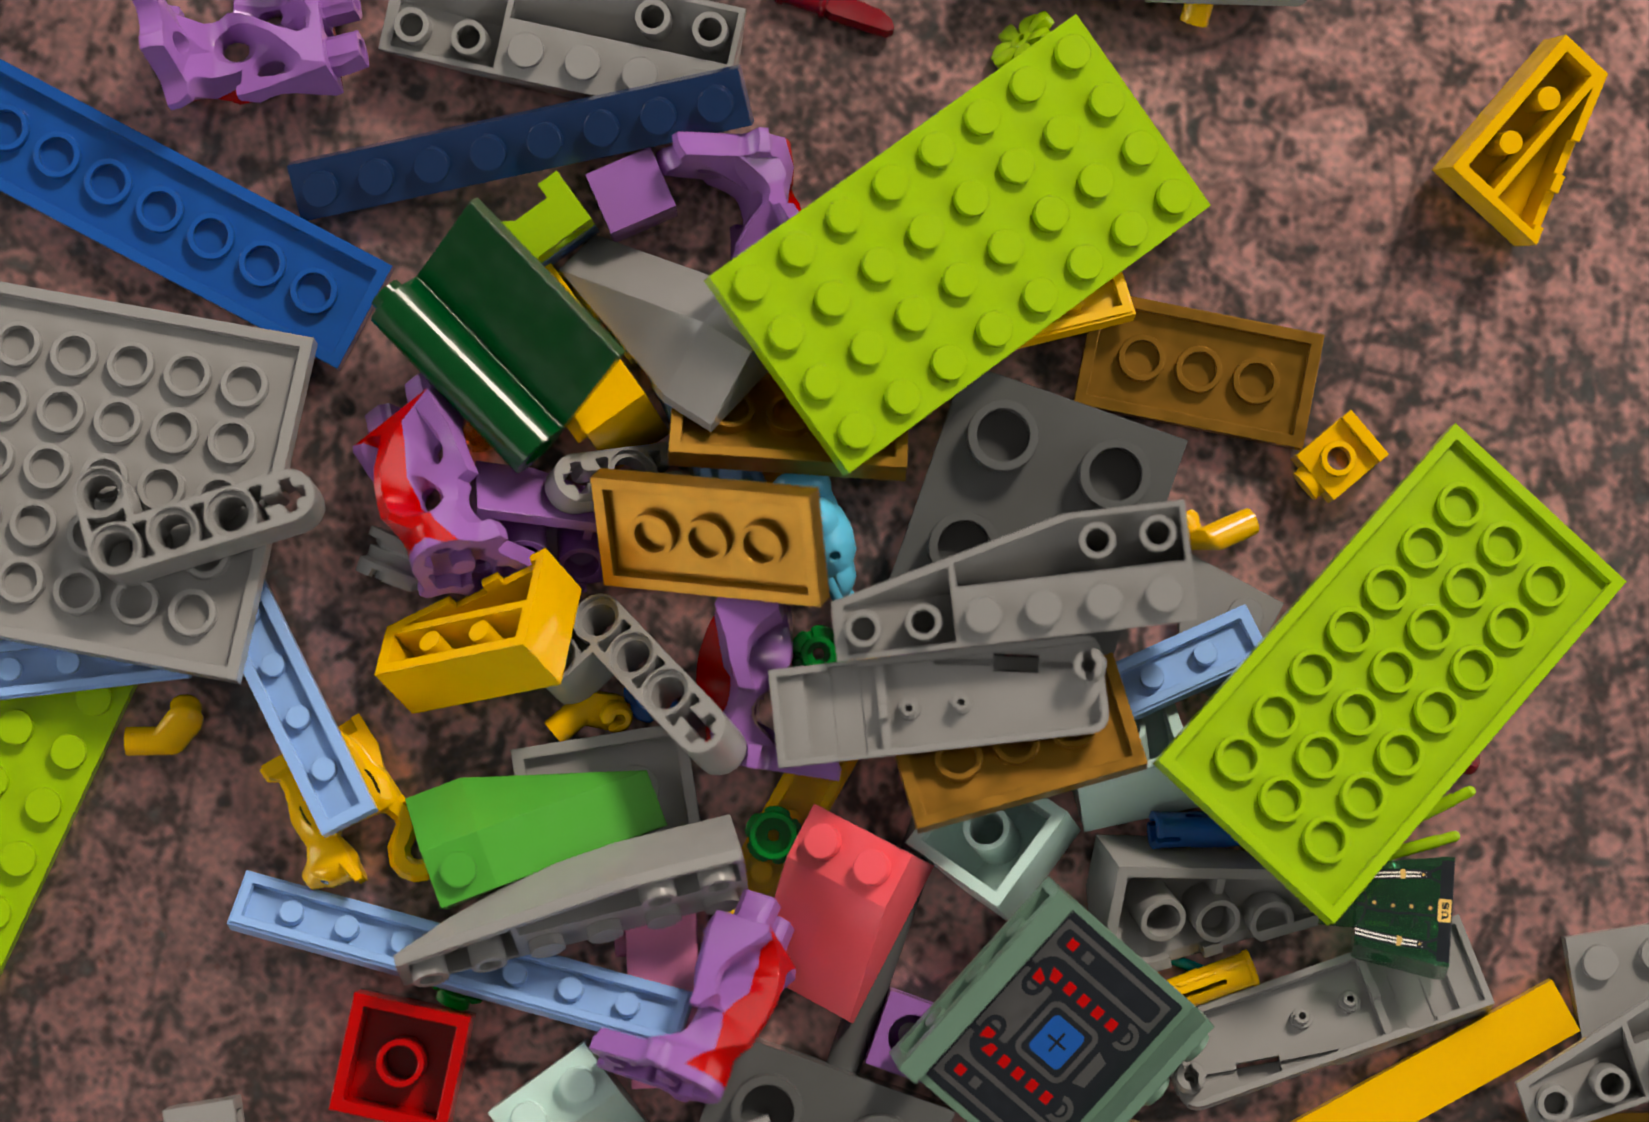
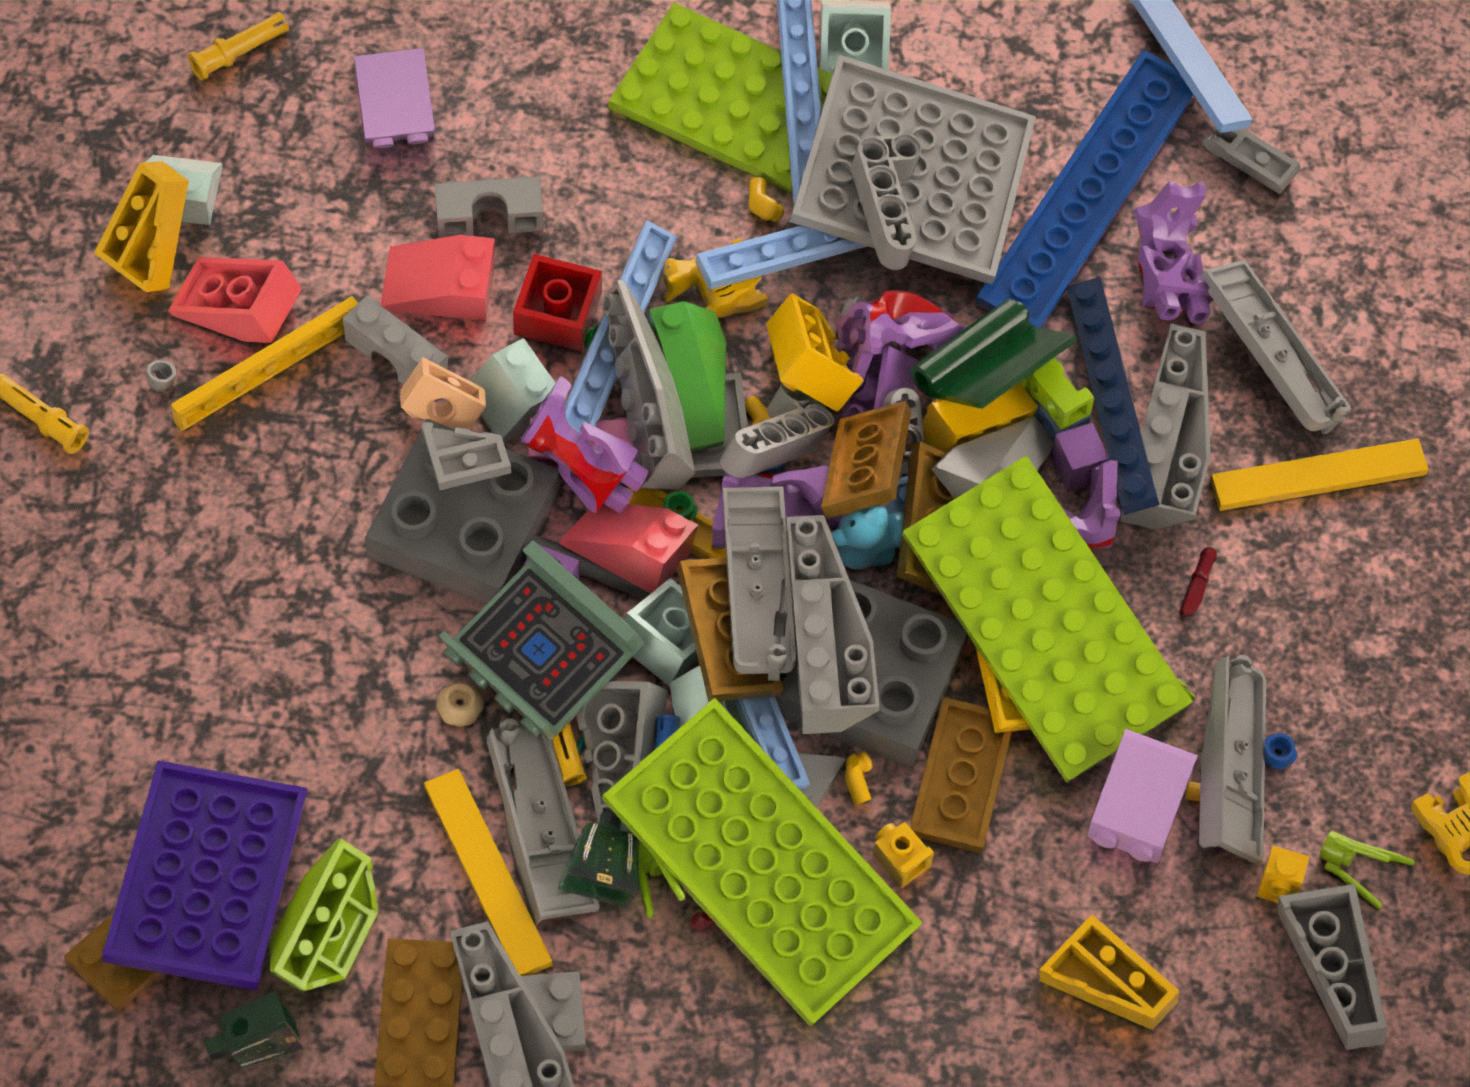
camera: 100 degrees right, 25 degrees down
none -> lavender slope [1087,729,1197,863]

